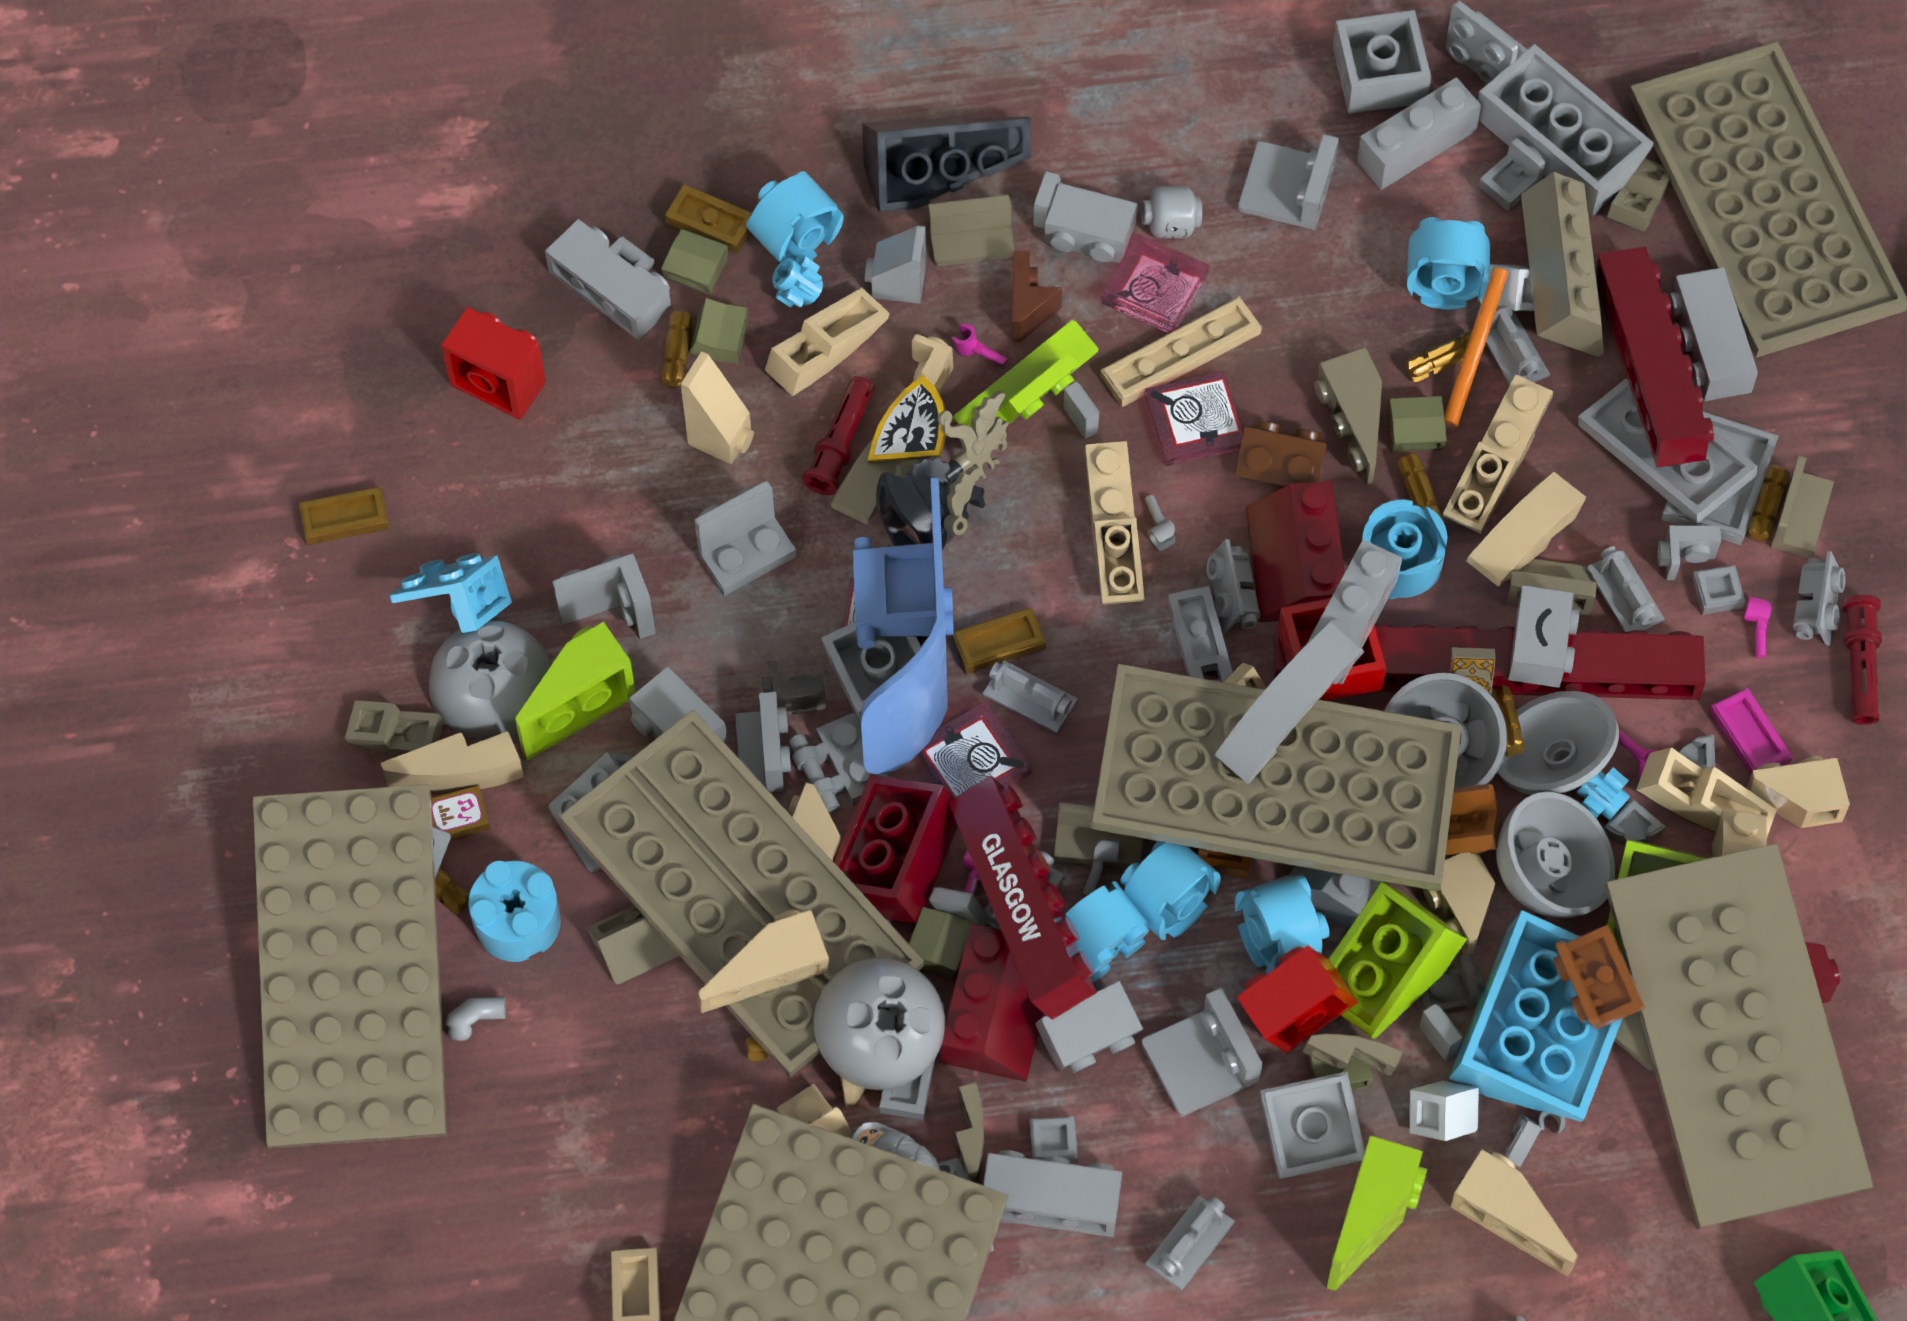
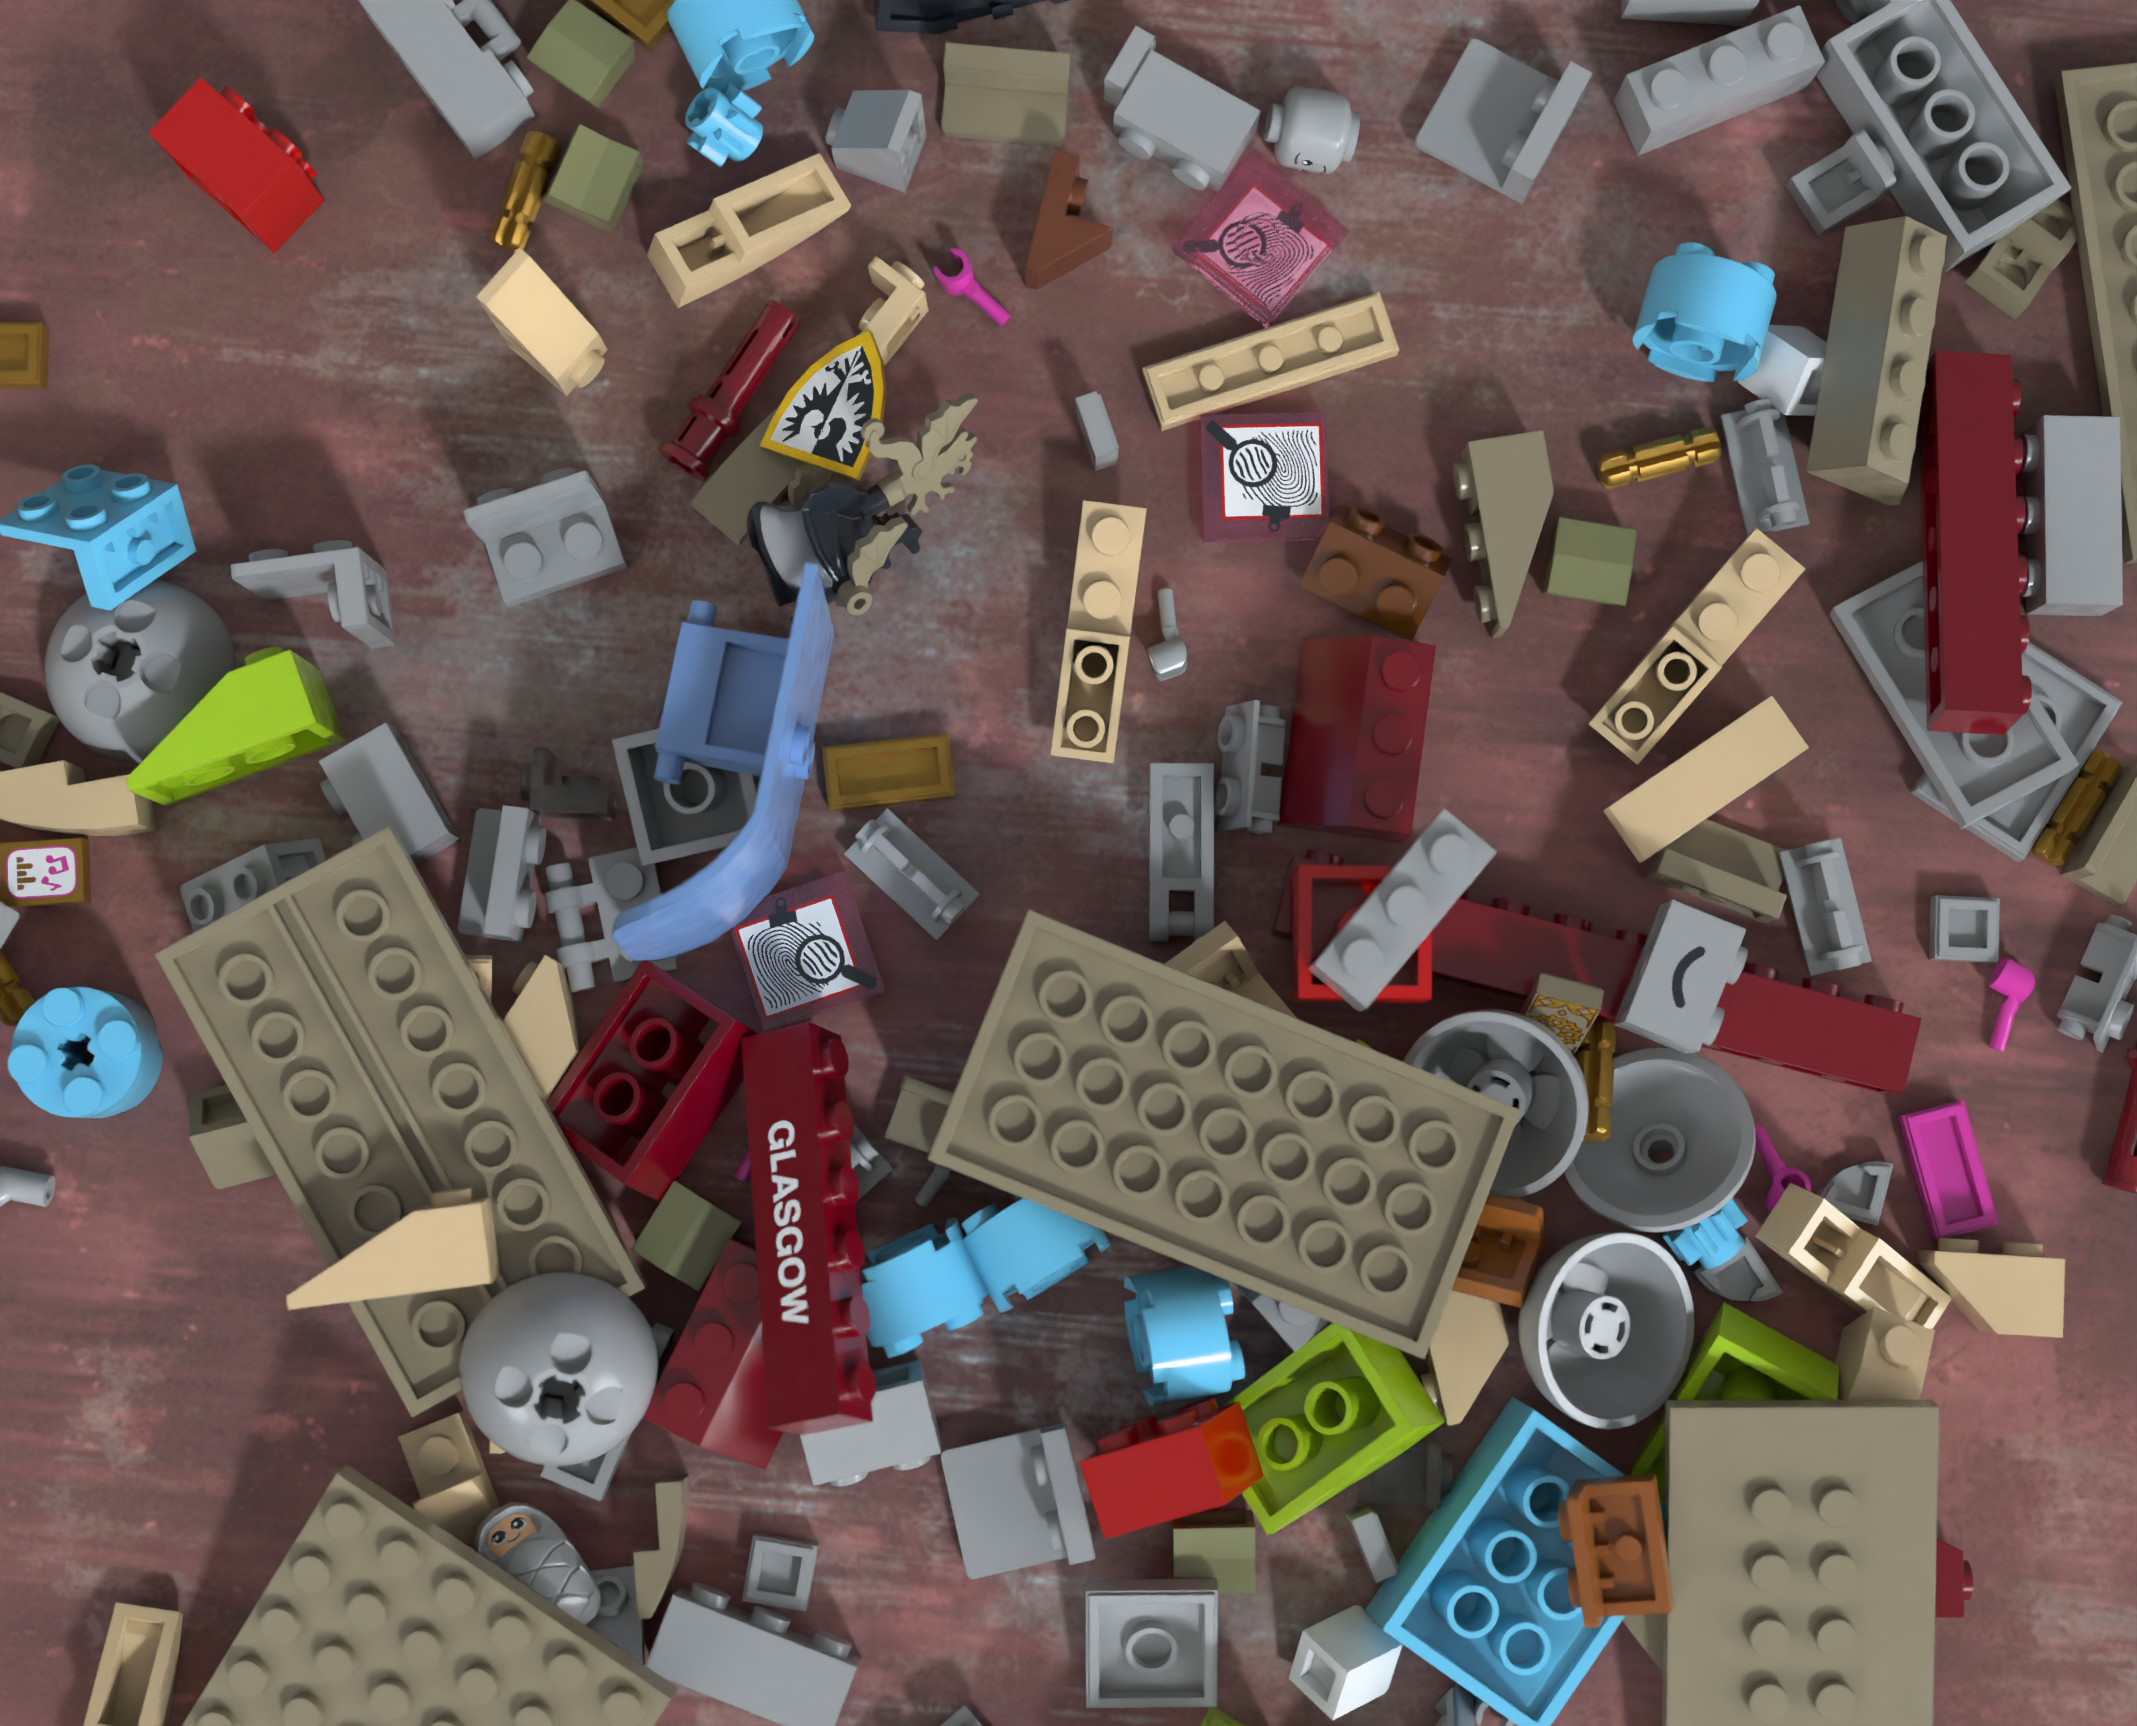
camera: 10 degrees right, 20 degrees up
light grey tile [929,887,988,926] -> none
lime bracket [952,320,1098,430] -> none
light grey slope [1215,622,1364,784] -> none
dark tan slope [1303,1034,1403,1076] -> none
medium azure brick [1361,499,1448,599] -> none
pearl gold axle [1398,453,1444,522] -> none
orange bar [1444,267,1509,427] -> none
light grey bracket [1657,525,1721,580] -> none

